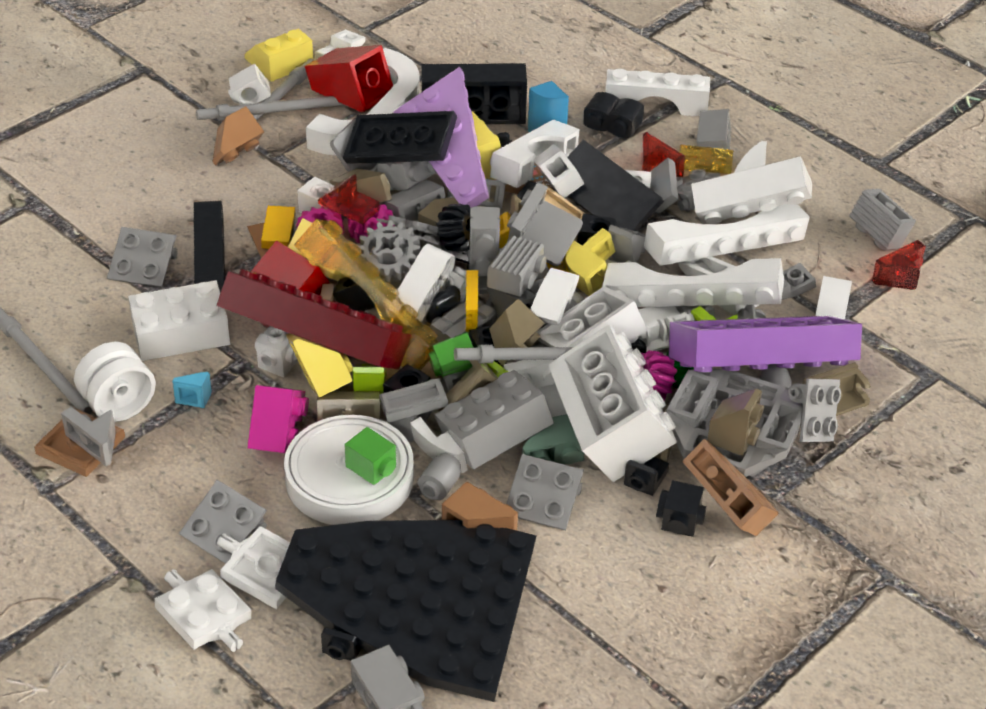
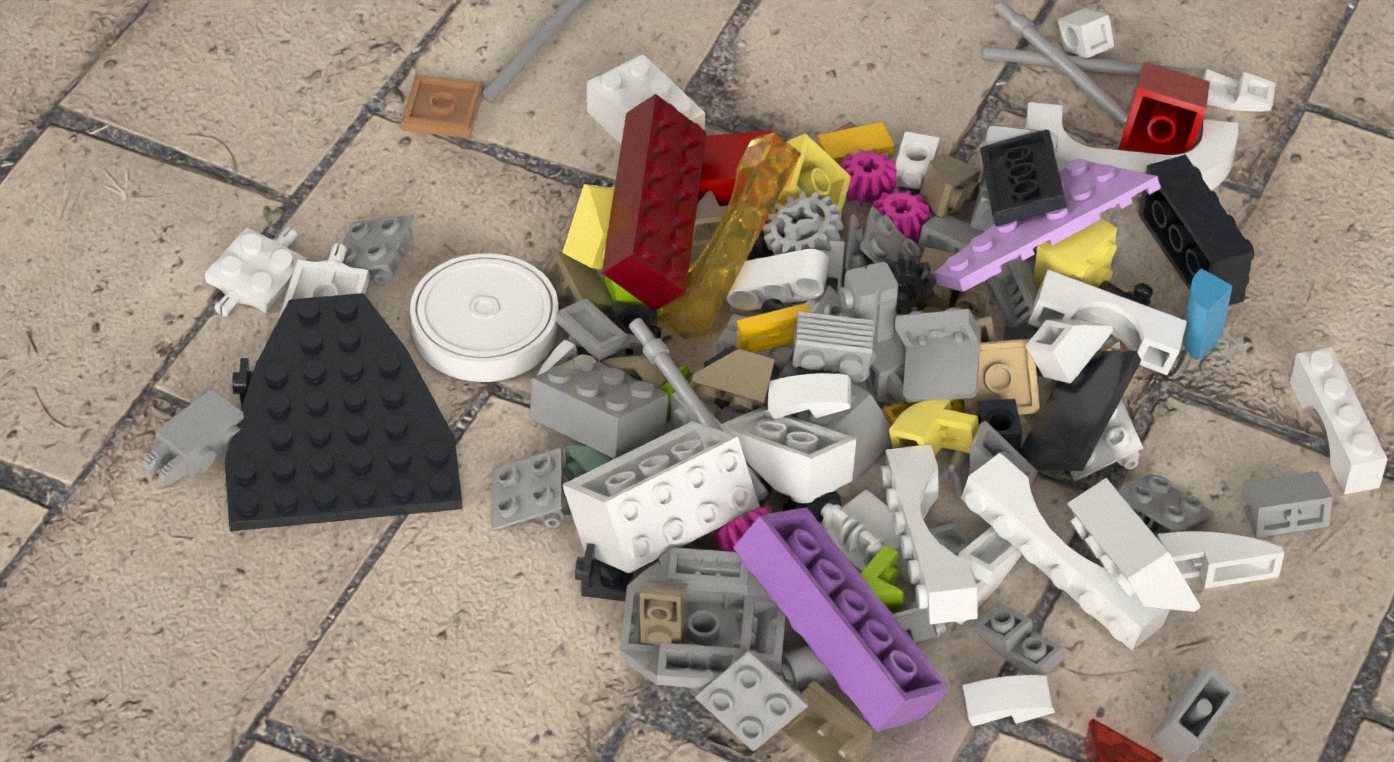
camera: 70 degrees right, 5 degrees up
light grey slope [61,407,116,466] -> none
white wheel [74,341,156,422] -> none
light grey hinge [107,227,177,288] -> none
medium azure slope [172,372,212,408] -> none
black beam [194,200,225,293] -> none
medium nougat slope [212,106,264,166] -> none
light yellow slope [244,28,313,82] -> none
dark pink brick [247,385,309,453] -> none
clear red slope [318,174,380,225] -> none
bright green brick [344,427,396,485] -> none
light grey brick [418,453,461,500] -> none
bright green brick [428,332,474,378] -> none
medium nougat slope [442,482,518,530] -> none
black brick [583,92,644,138] -> none
clear red slope [641,132,686,178] -> none
light grey tile [650,158,678,214] -> none
black brick [656,480,707,537] -> none
clear yellow plate [678,145,734,174] -> none
medium nougat slope [682,439,779,536] -> none

